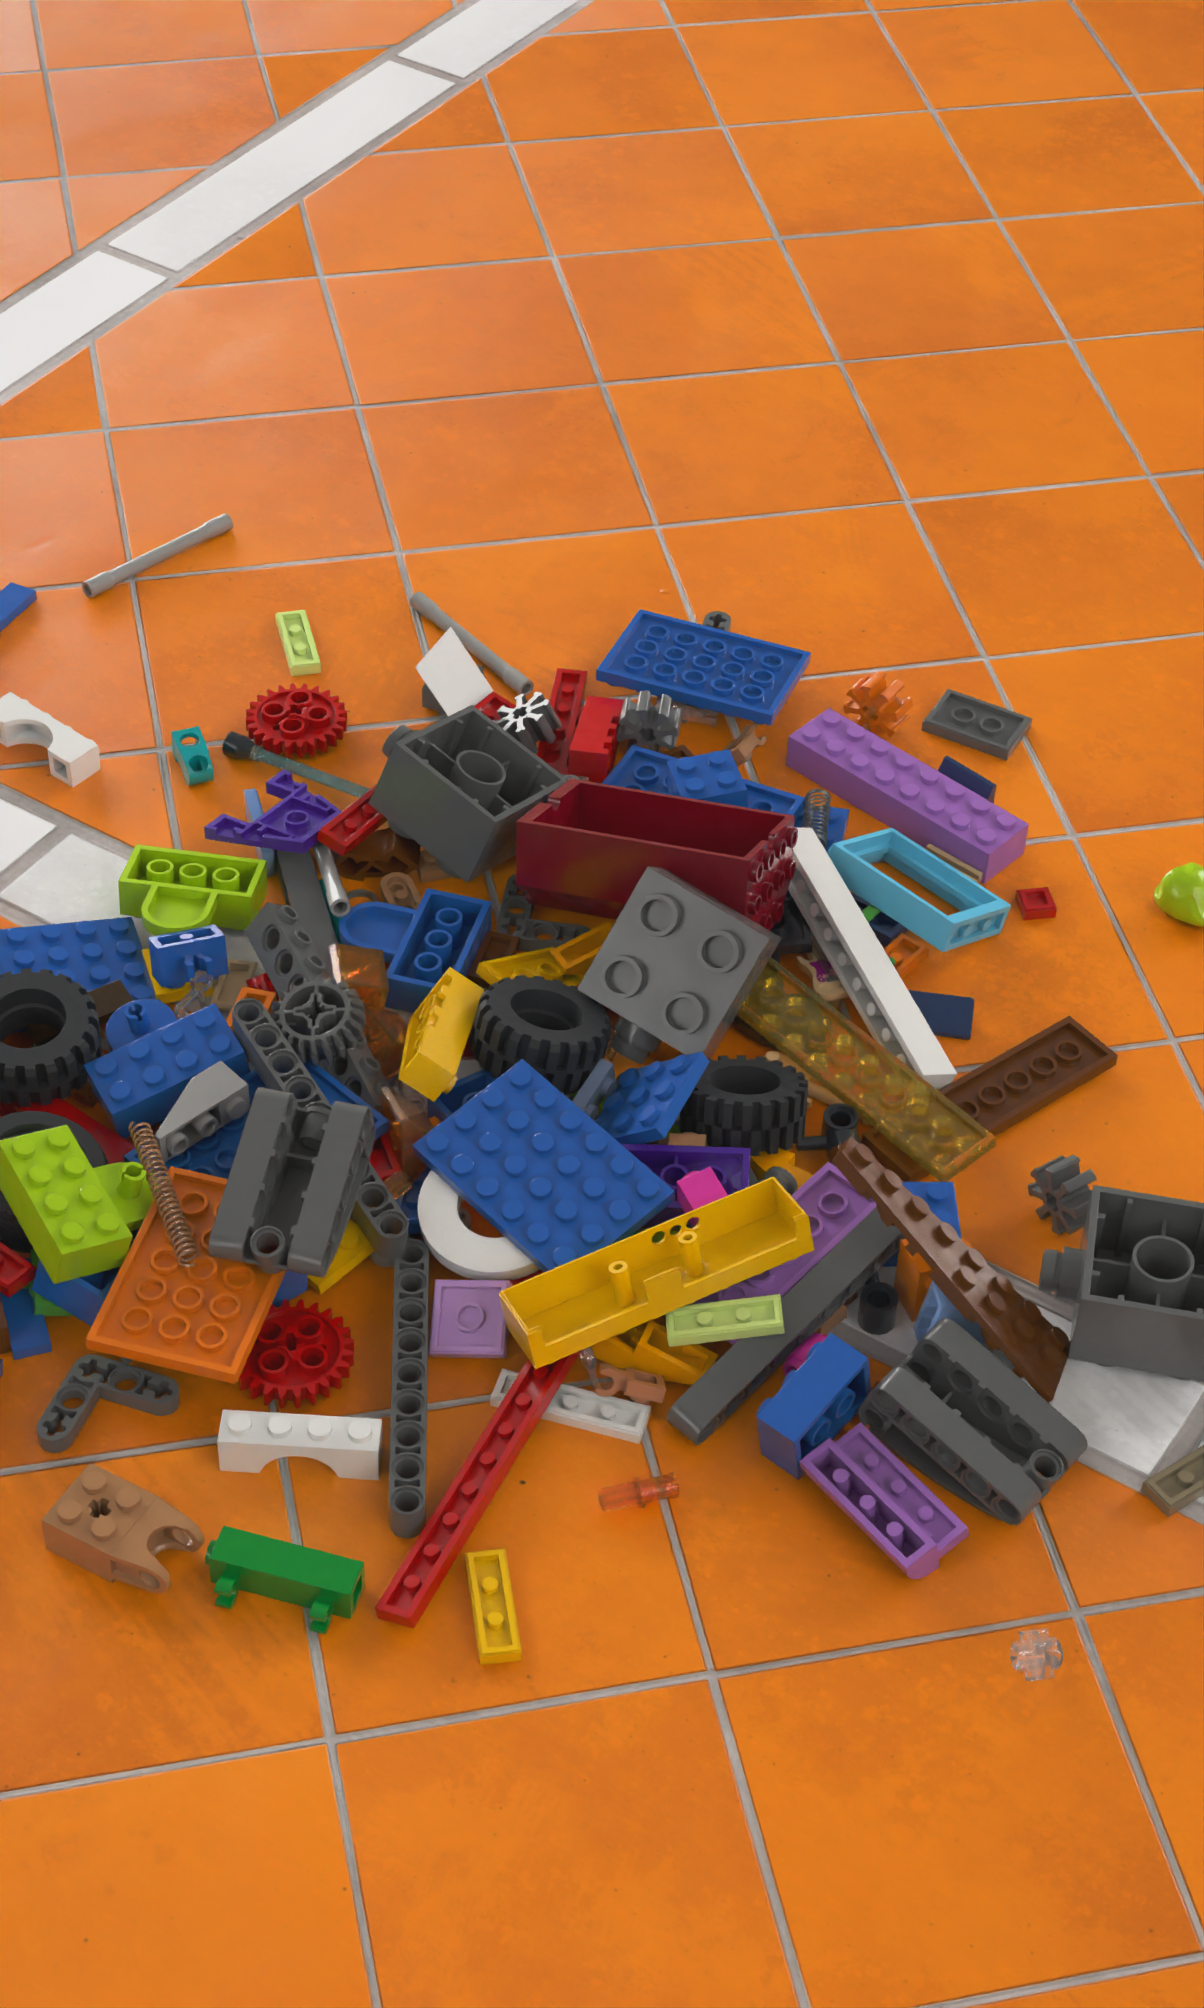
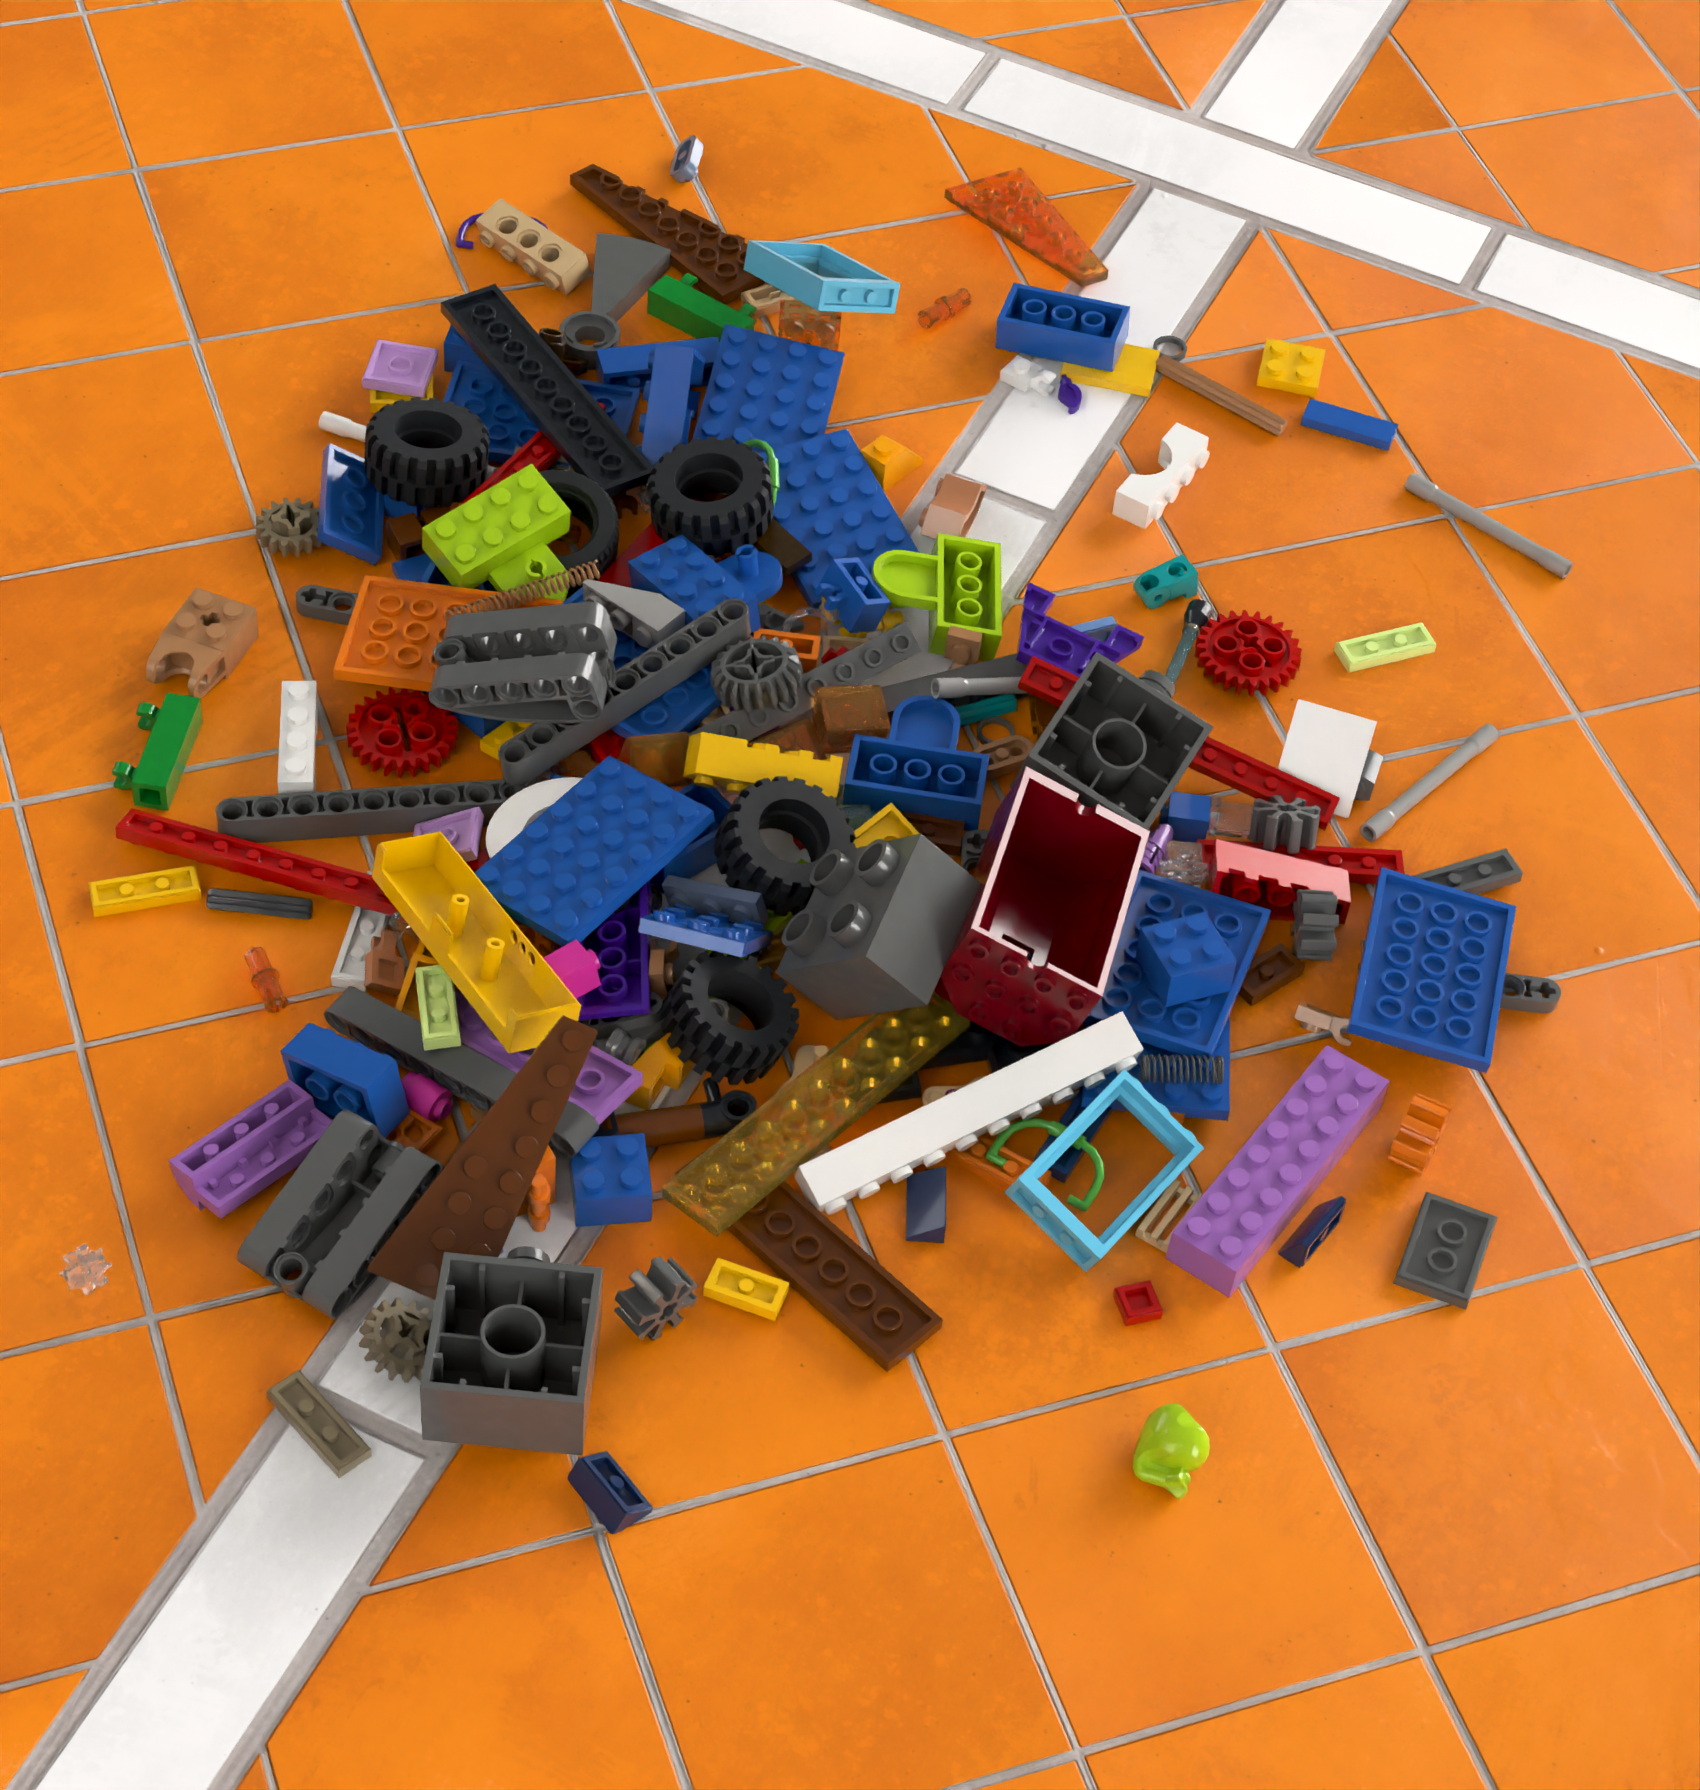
camera: 80 degrees right, 5 degrees up
none -> black axle [206,888,313,920]
none -> dark tan gear [359,1298,432,1383]
none -> yellow plate [703,1258,789,1321]
none -> nougat brick [919,473,988,539]
none -> medium nougat plate [944,625,983,670]
none -> dark grey plate [1413,848,1523,895]

